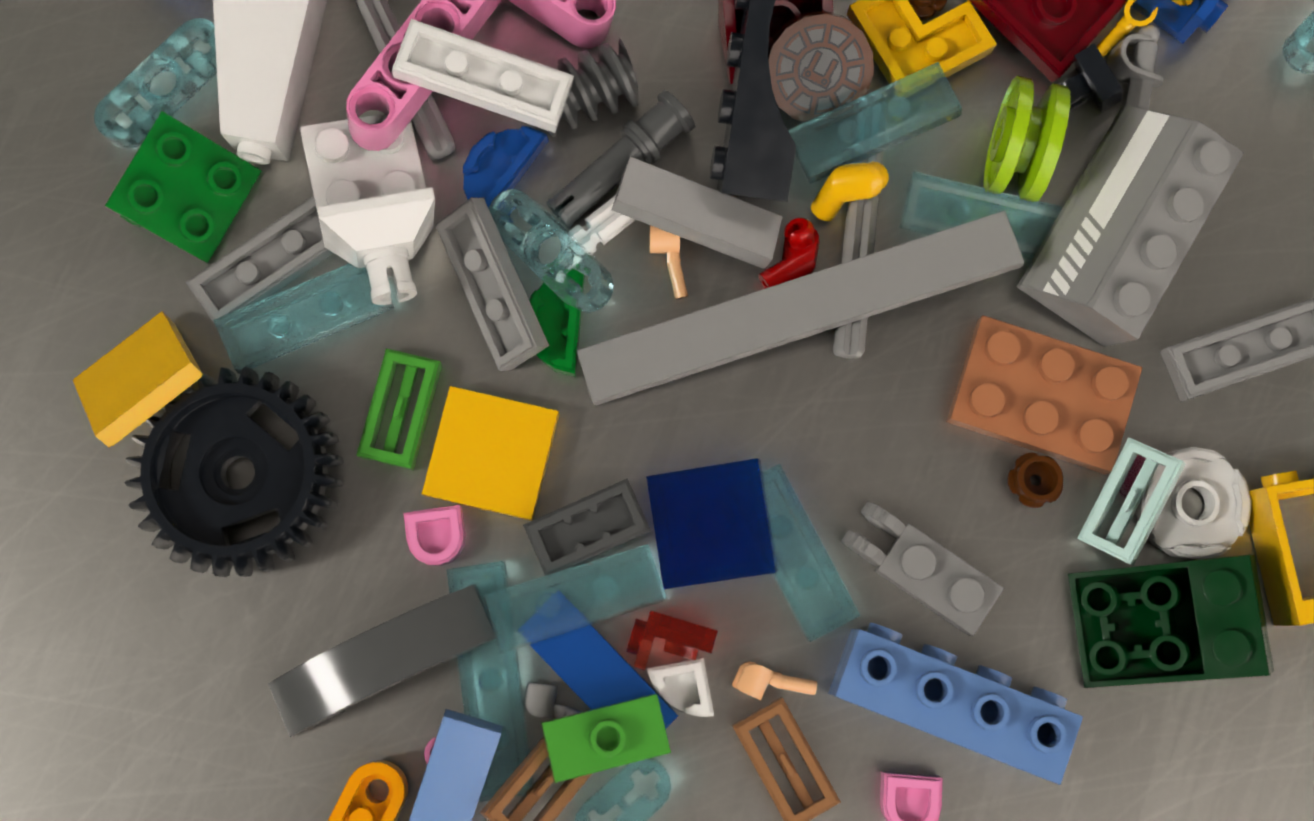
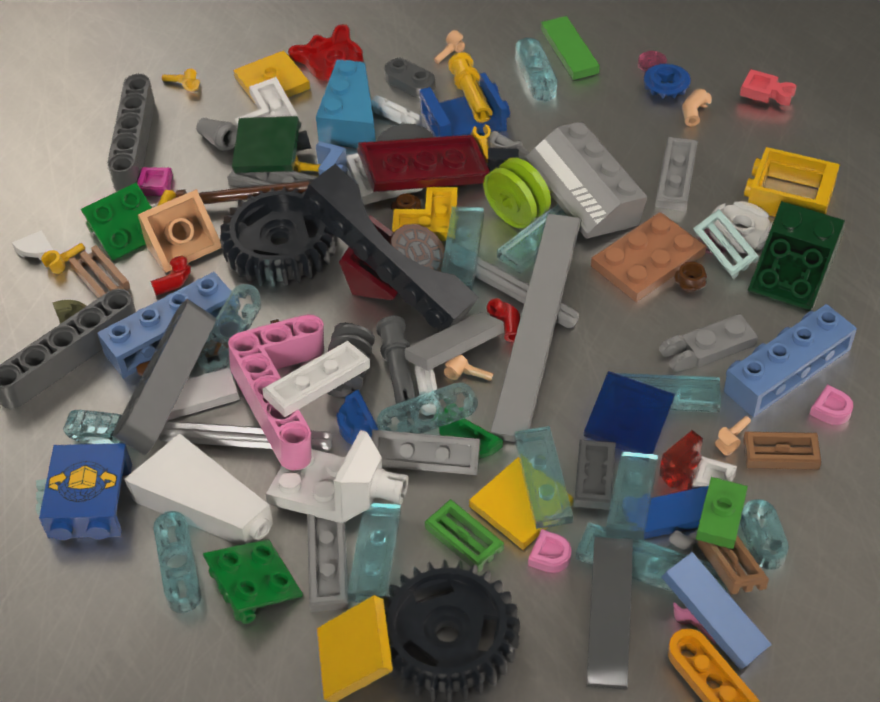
camera: 55 degrees left, 30 degrees down
yellow arm [810,161,889,221] -> none
none -> clear light blue tile [514,426,573,529]

